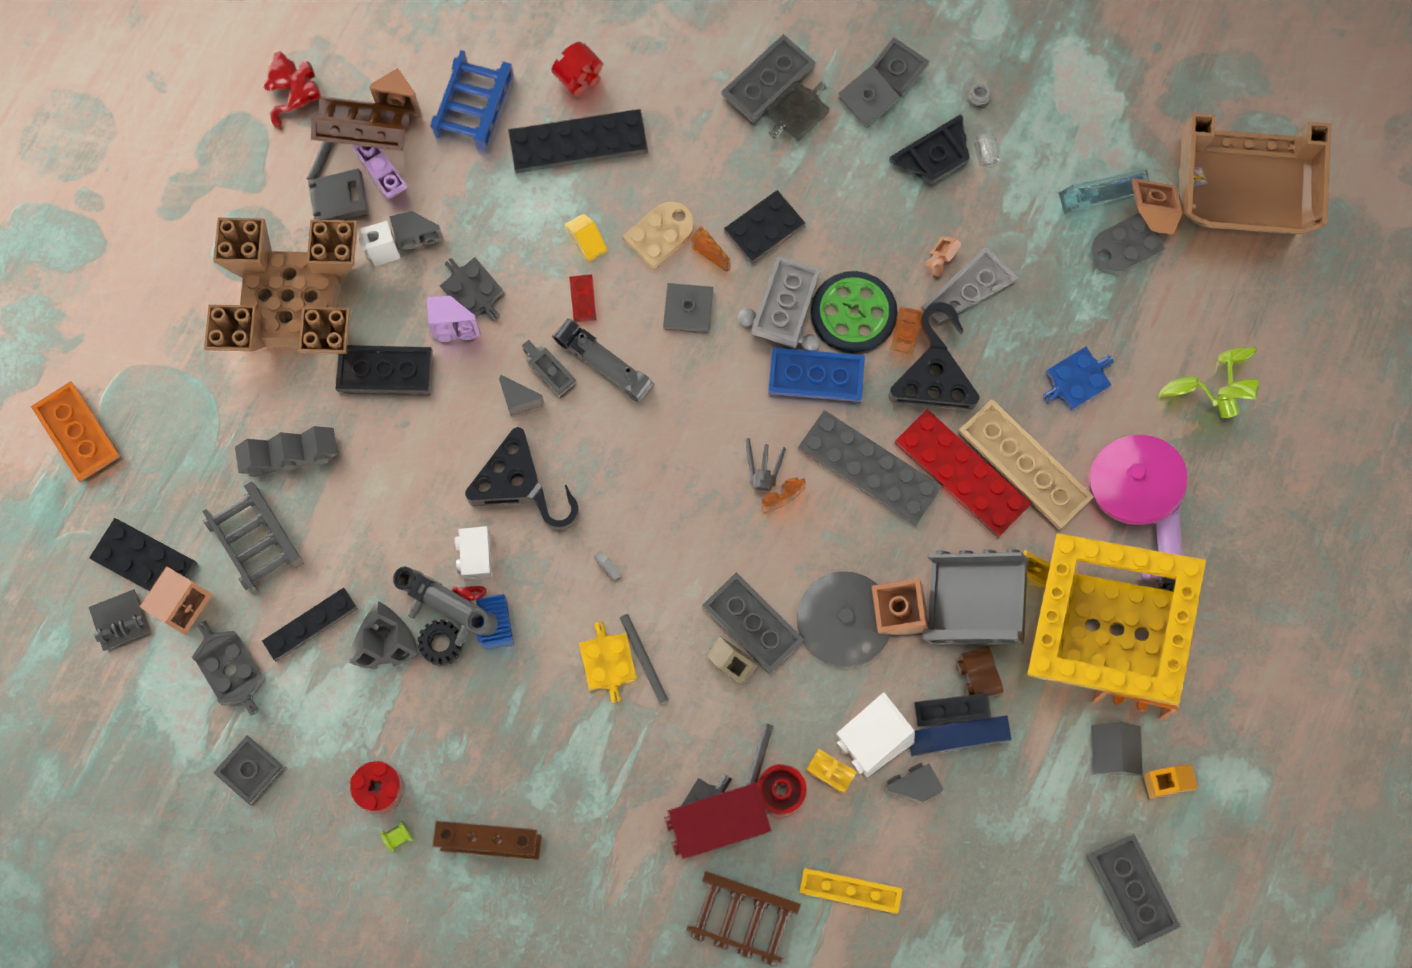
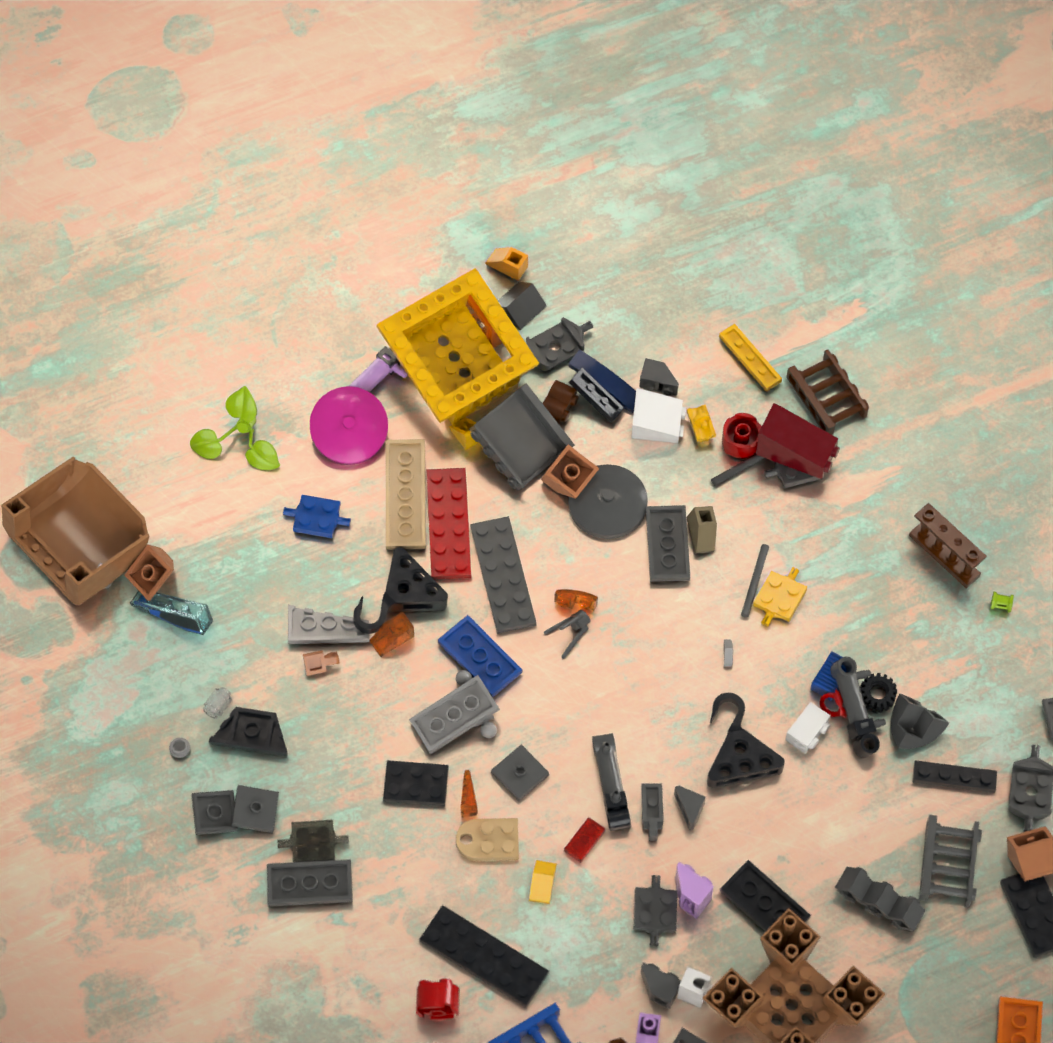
camera: 140 degrees left, 10 degrees down
red brick [350,761,404,814] -> none
wedge [811,271,898,352] -> none
dark grey plate [1088,834,1181,948] -> none
dark grey plate [1090,213,1165,275] -> none
none -> dark grey plate [526,317,594,371]

